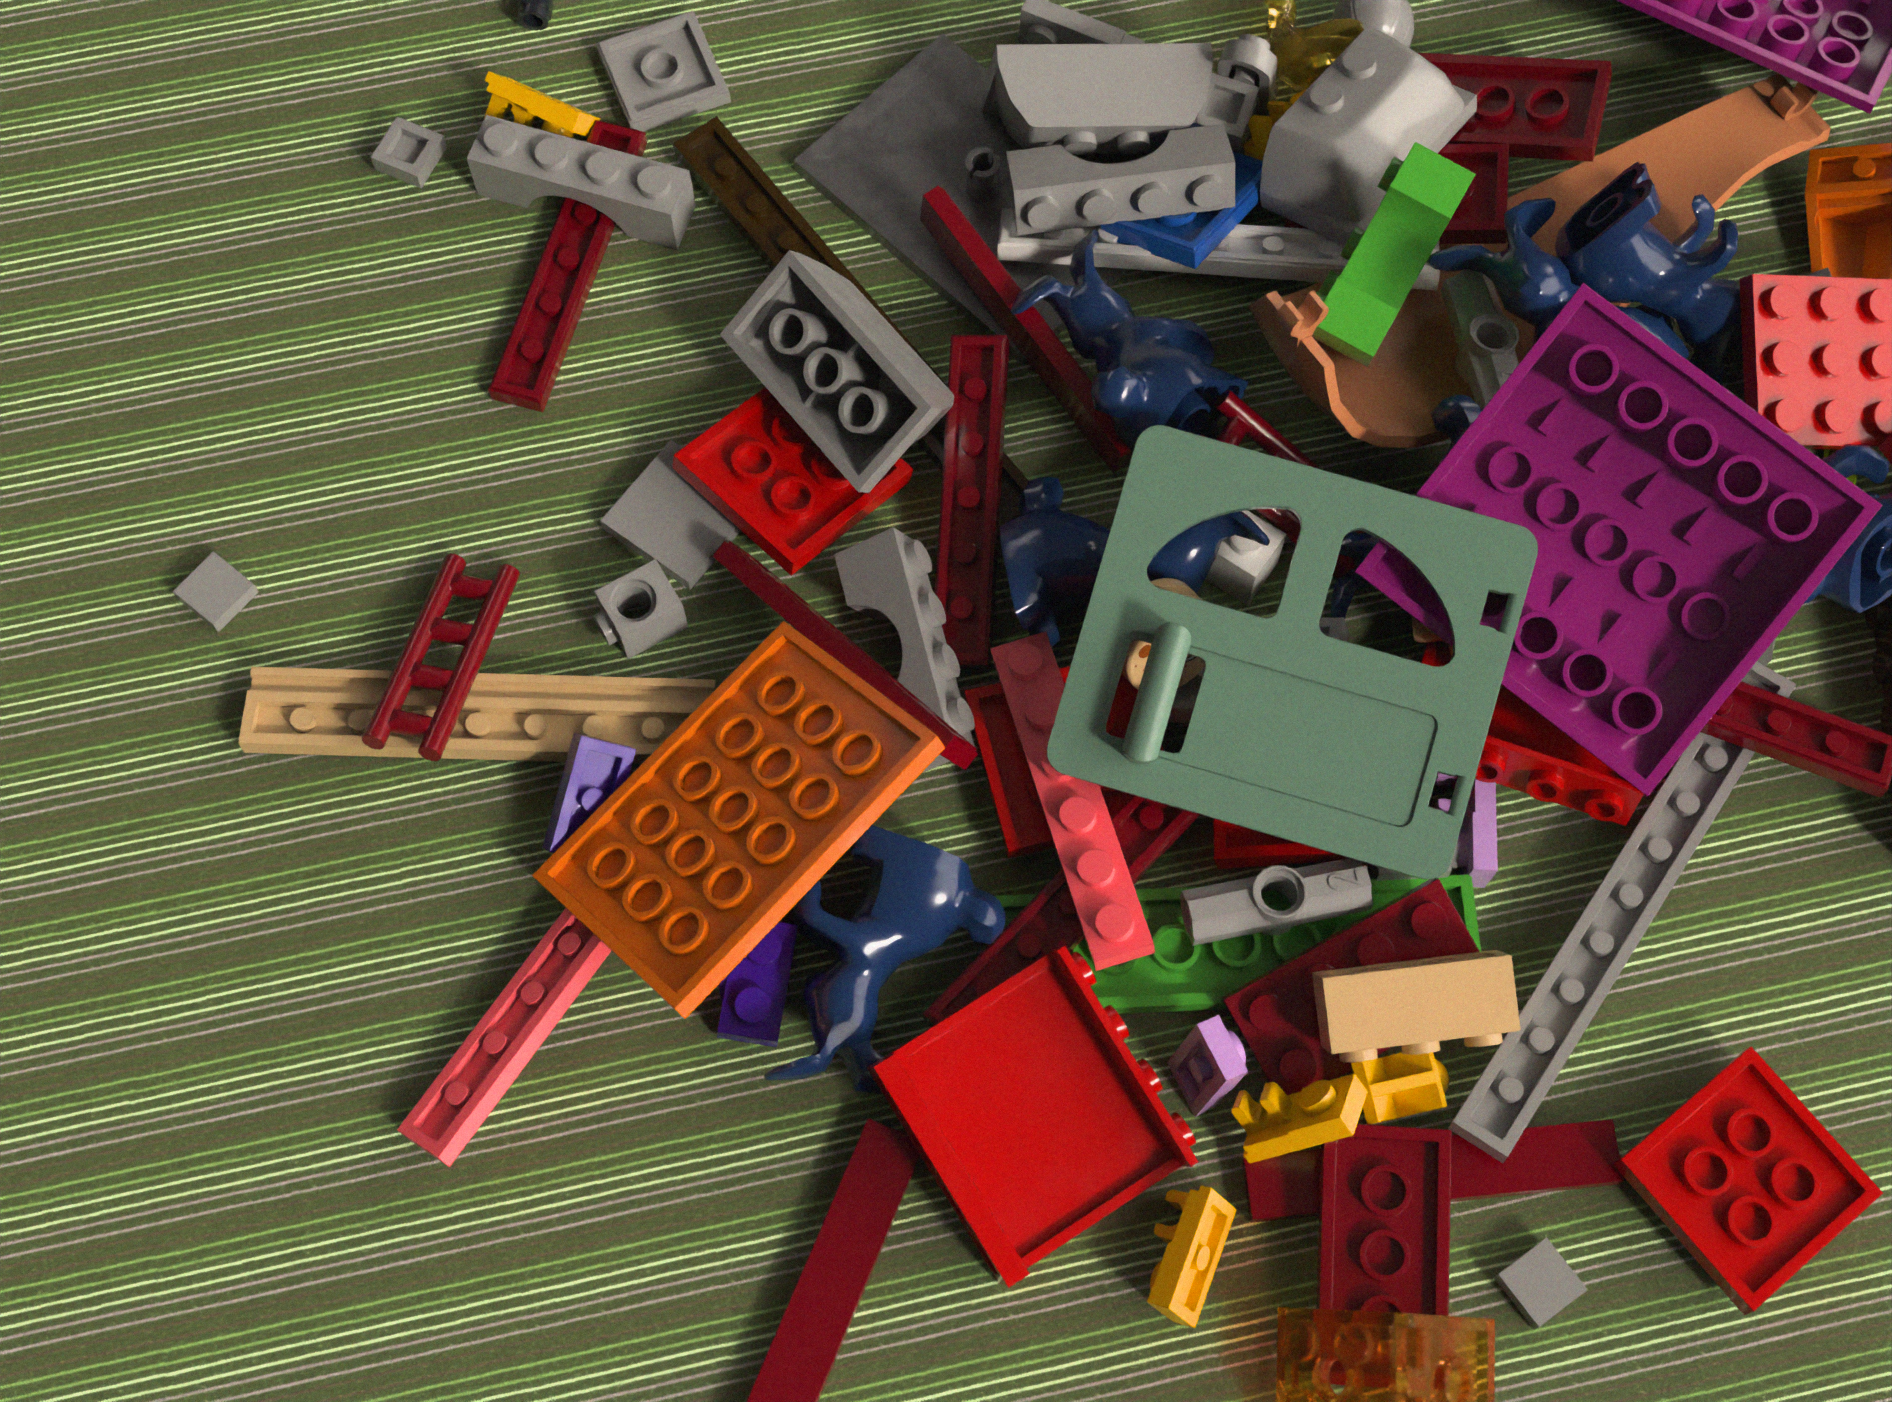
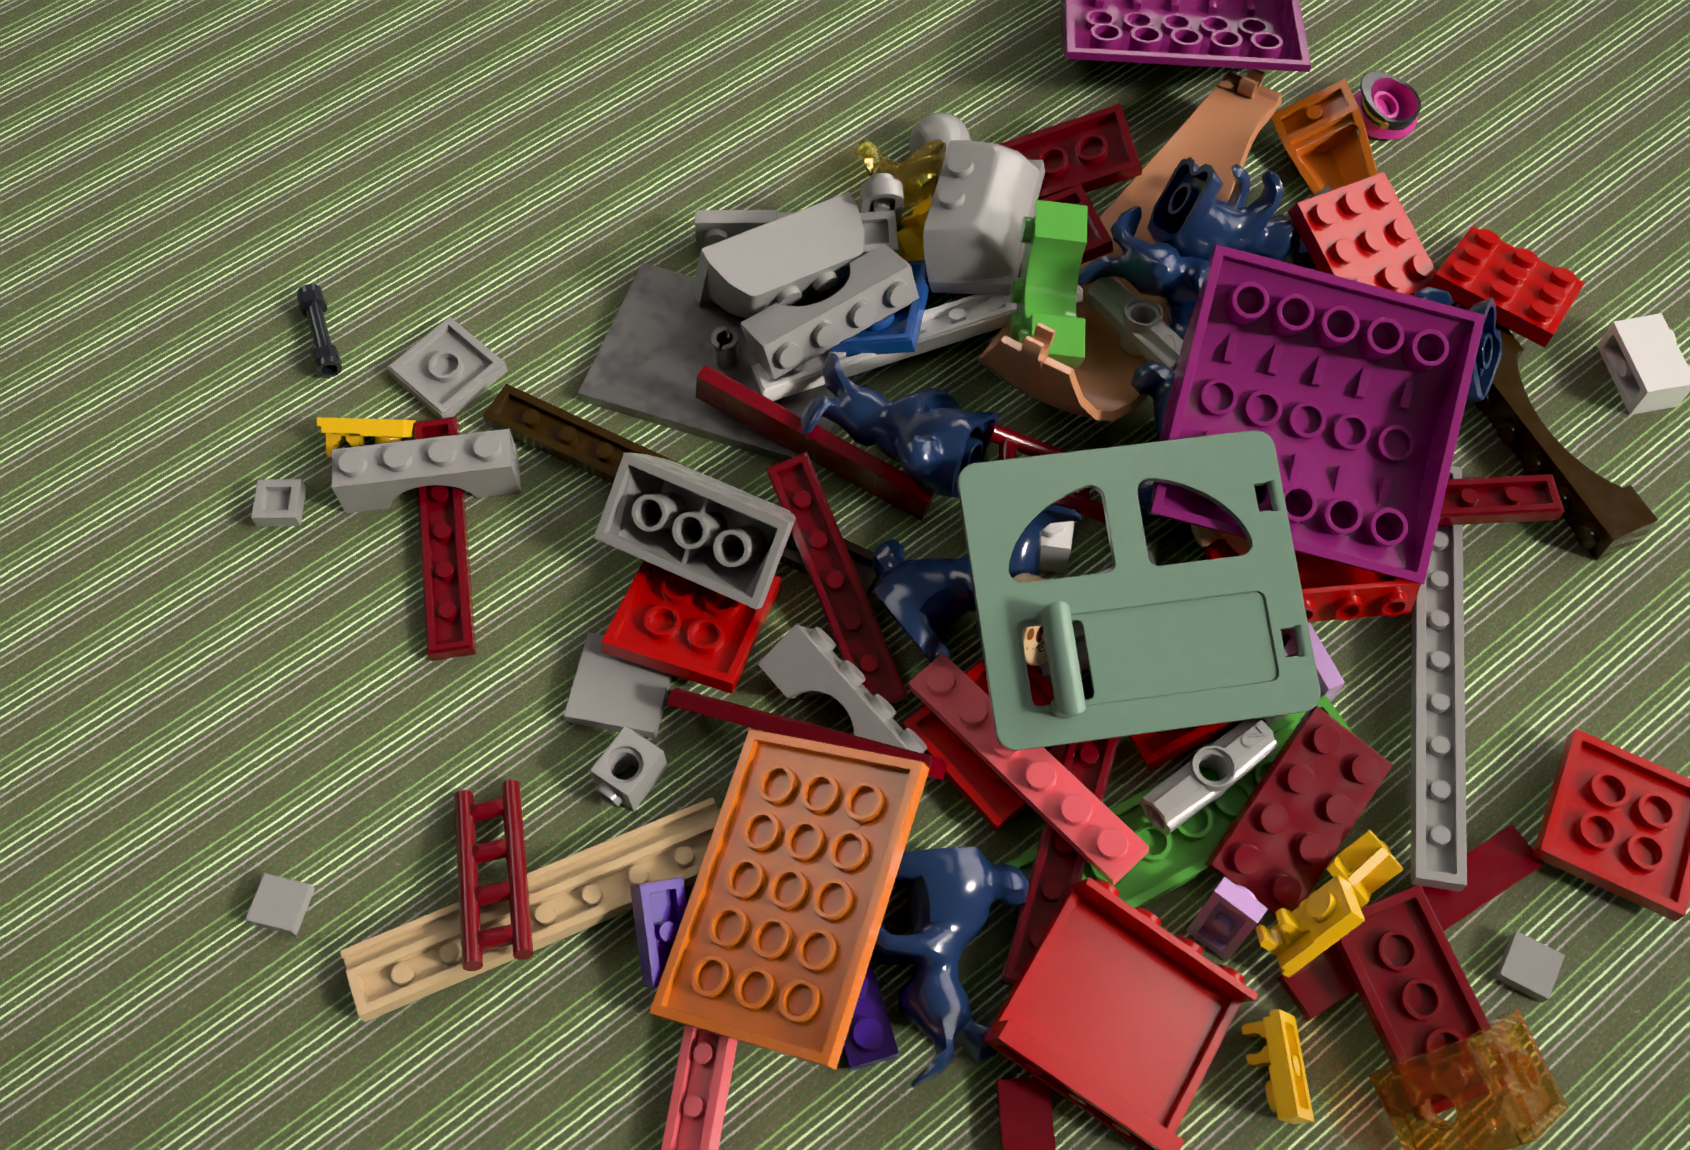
camera: 25 degrees left, 5 degrees down
tan brick [1312,950,1521,1062] -> none

